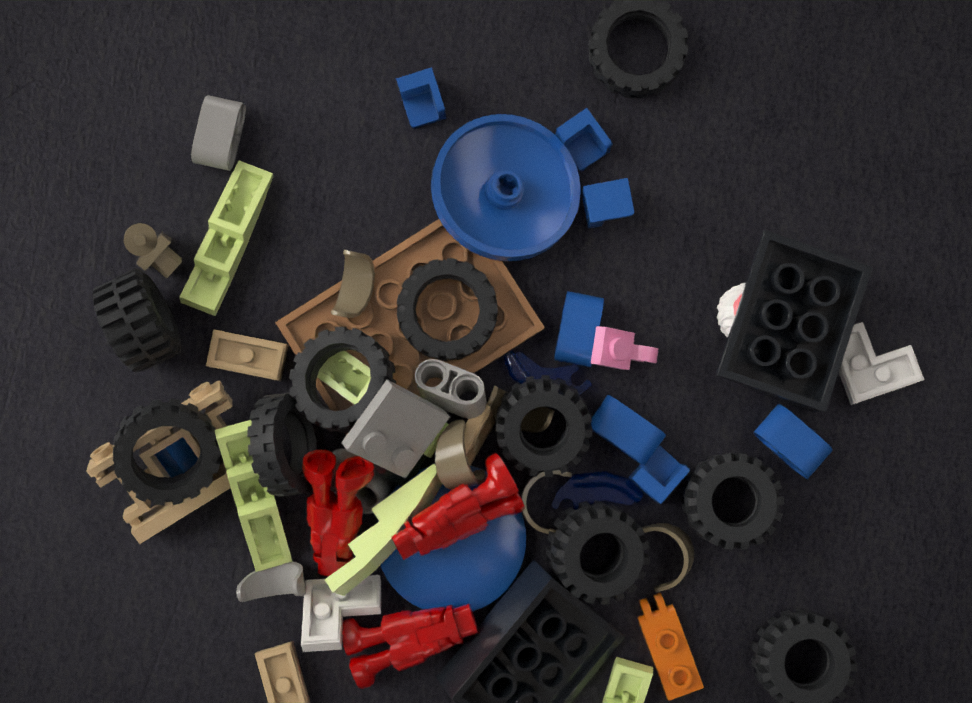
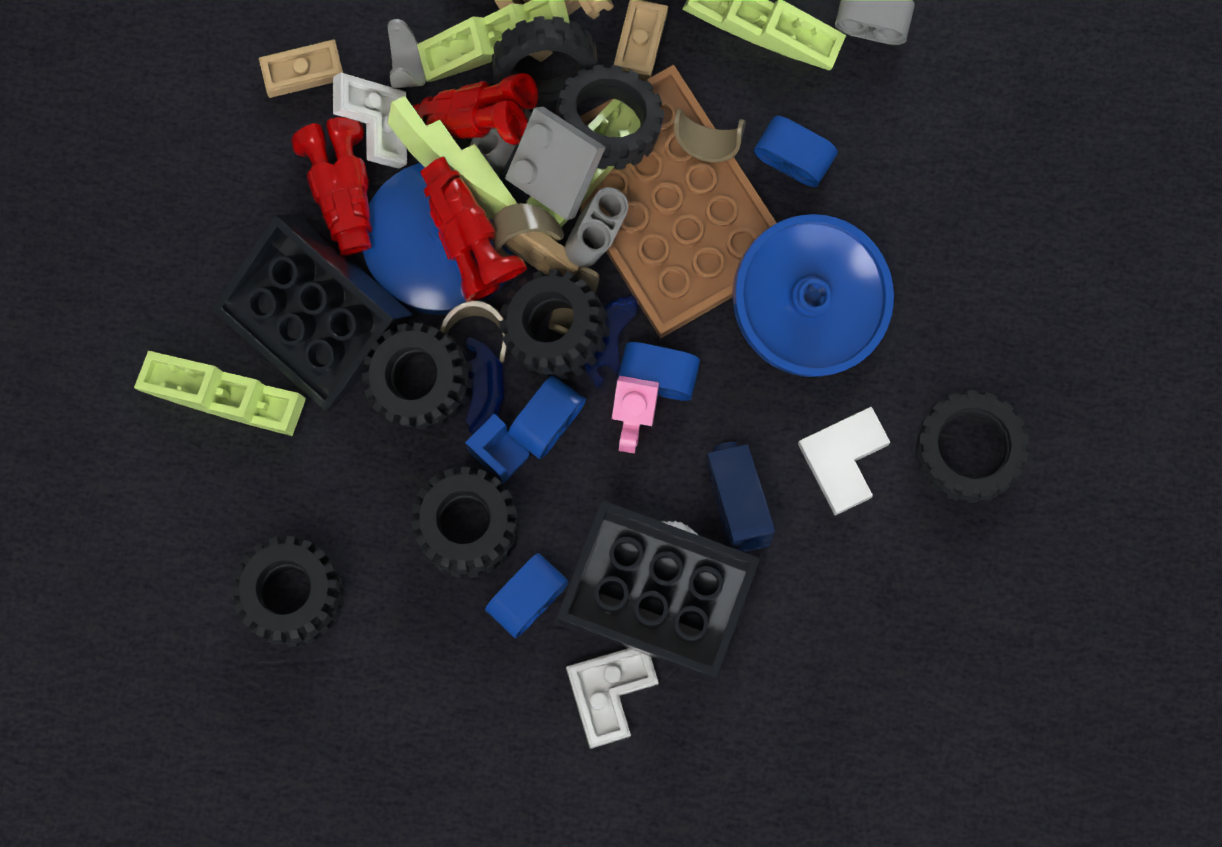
camera: 90 degrees right, 10 degrees down
blue panel [396,67,446,128] -> none
black tyre [397,258,498,361] -> none
blue panel [555,108,613,171] -> none
blue panel [581,178,634,229] -> none
orange hinge [637,593,704,701] -> none
dark tan helmet [641,523,695,592] -> none
none -> dark blue slope [706,442,775,552]
none -> blue beam [753,116,838,187]
none -> white tile [798,407,890,516]

